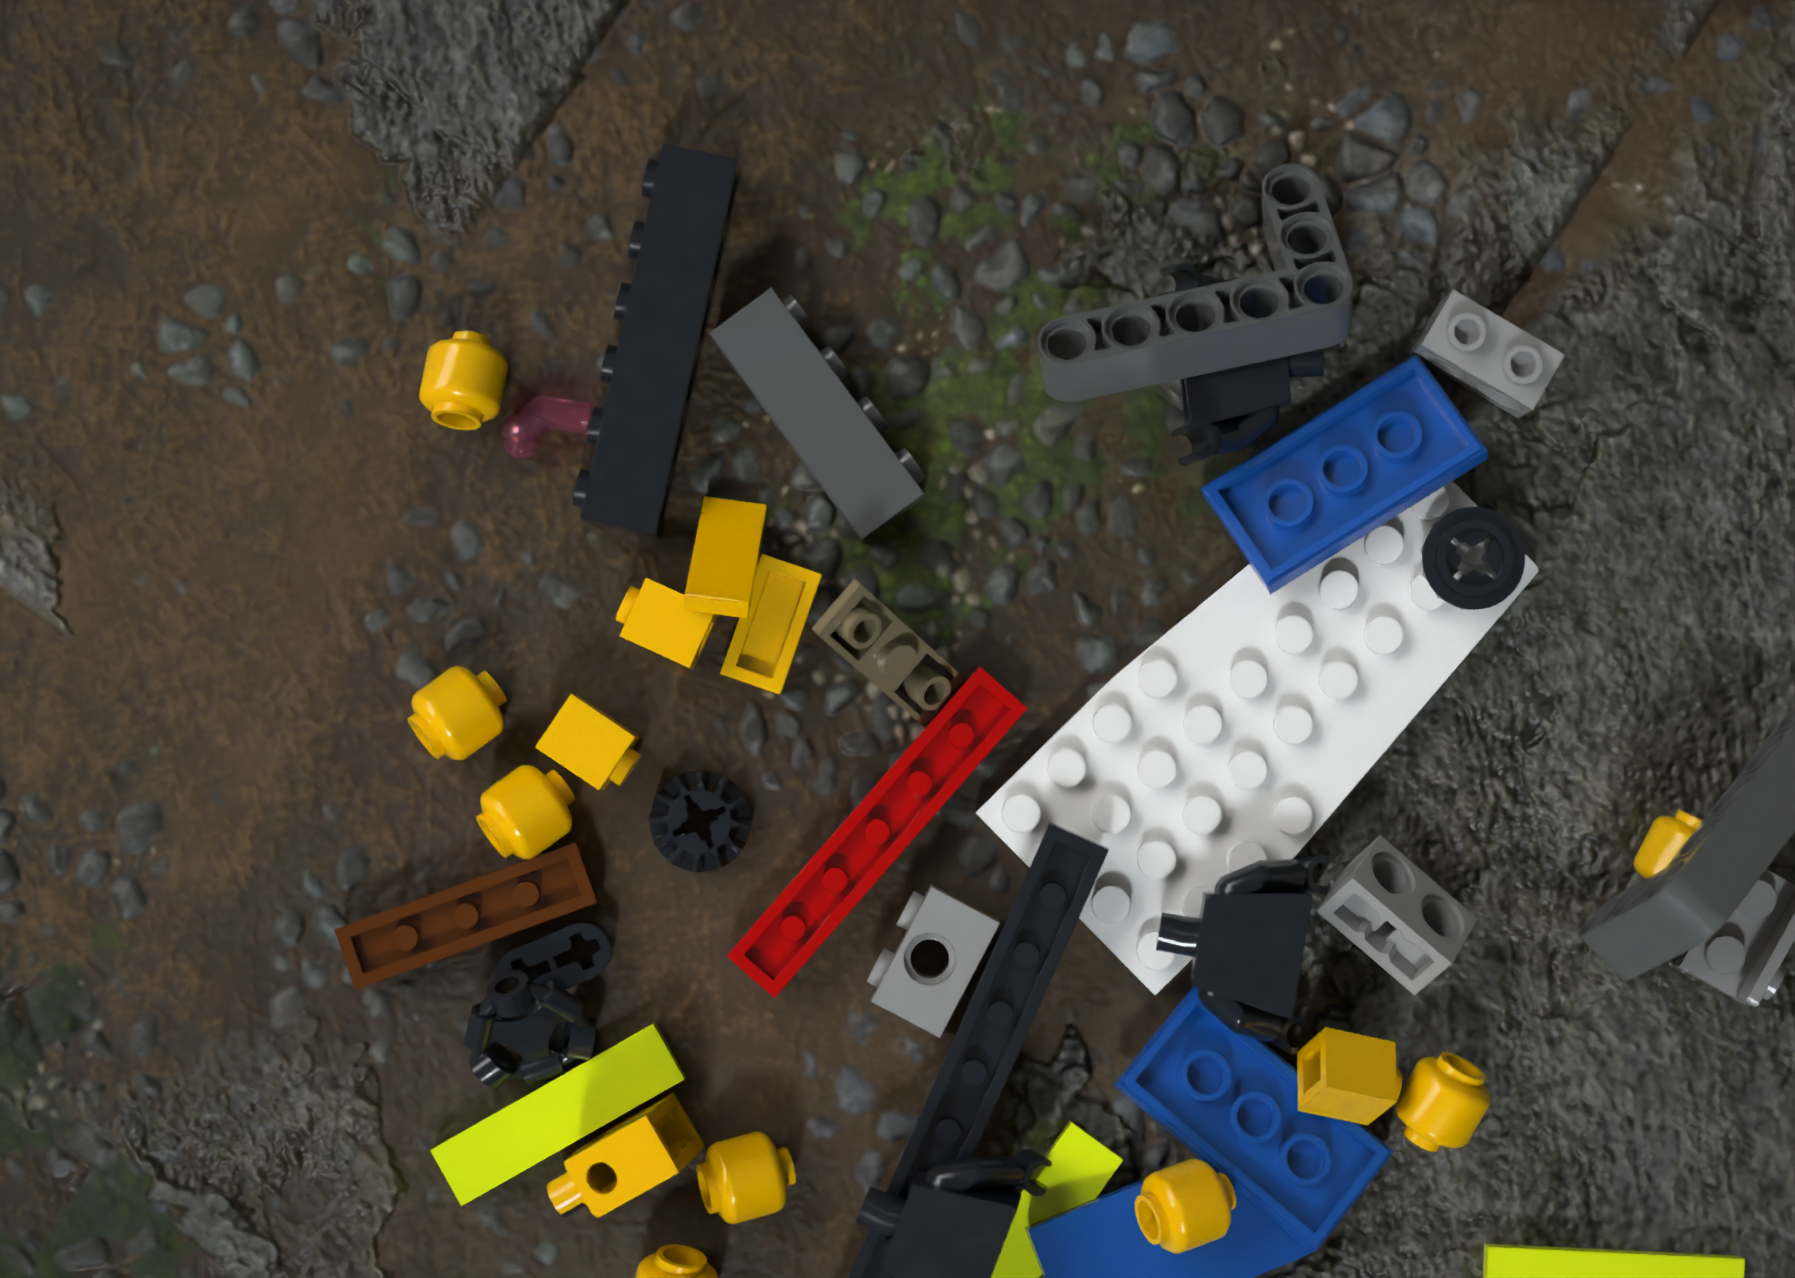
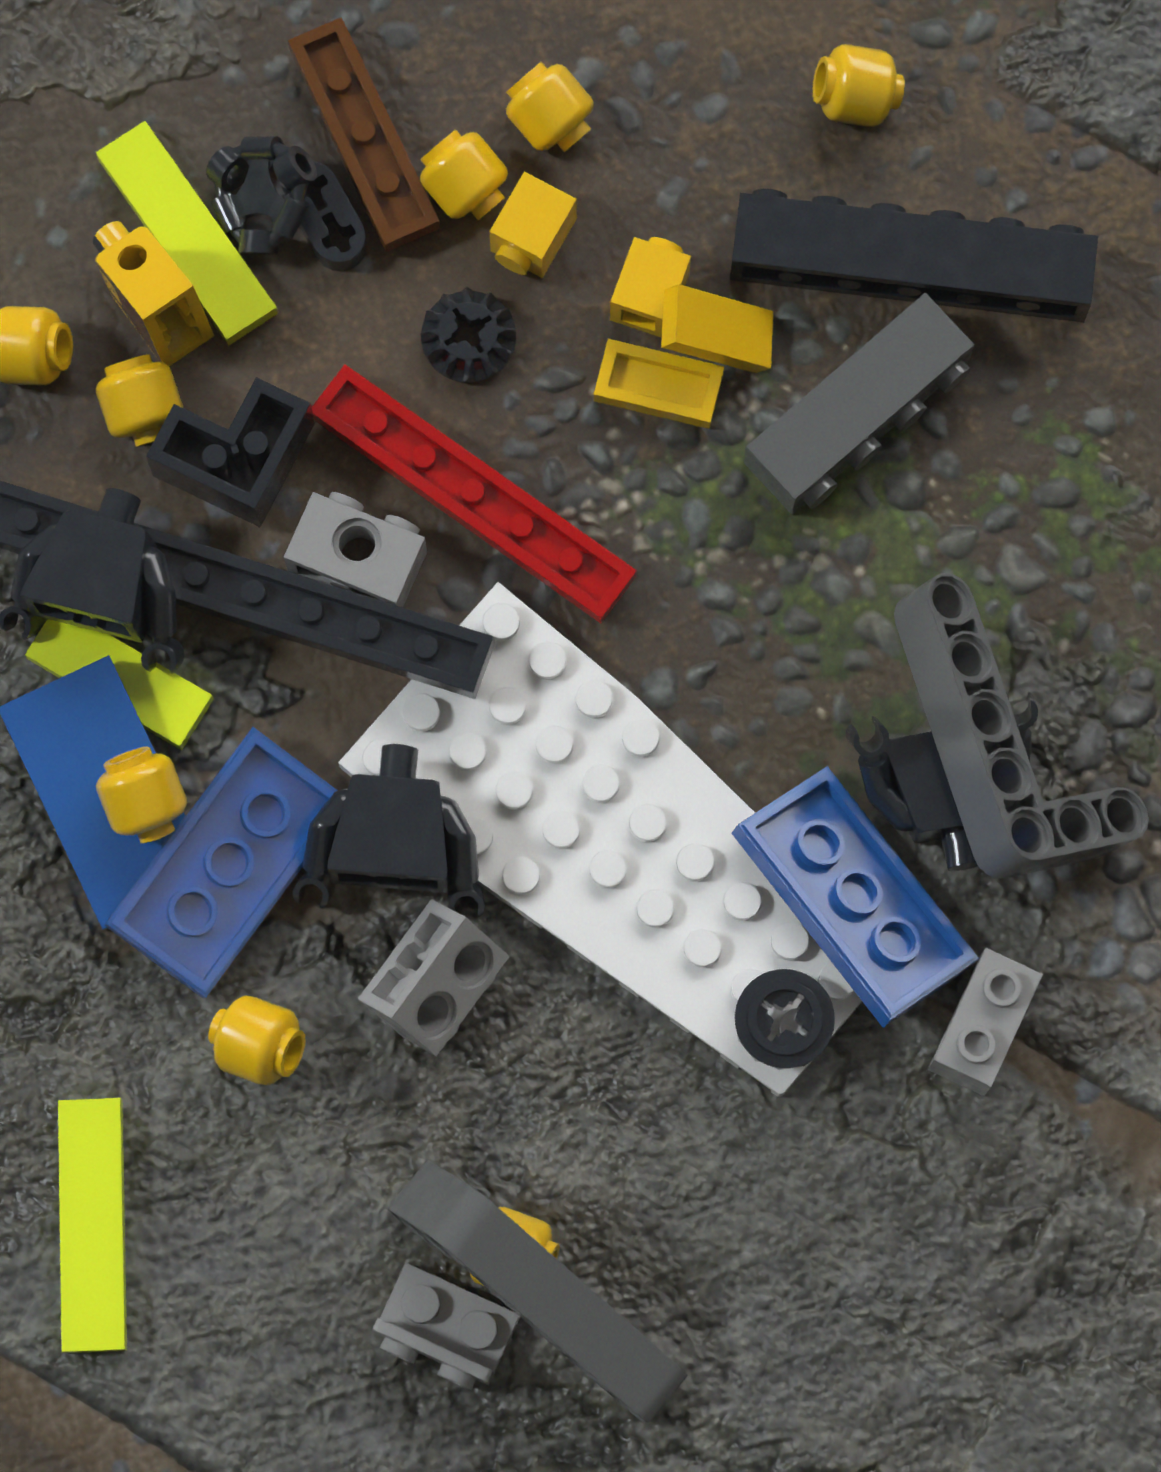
camera: 80 degrees right, 10 degrees down
clear pink arm [501,396,593,458] -> none
dark tan slope [812,579,965,727] -> none
yellow brick [1297,1027,1402,1125] -> none
none -> black brick [146,377,315,528]

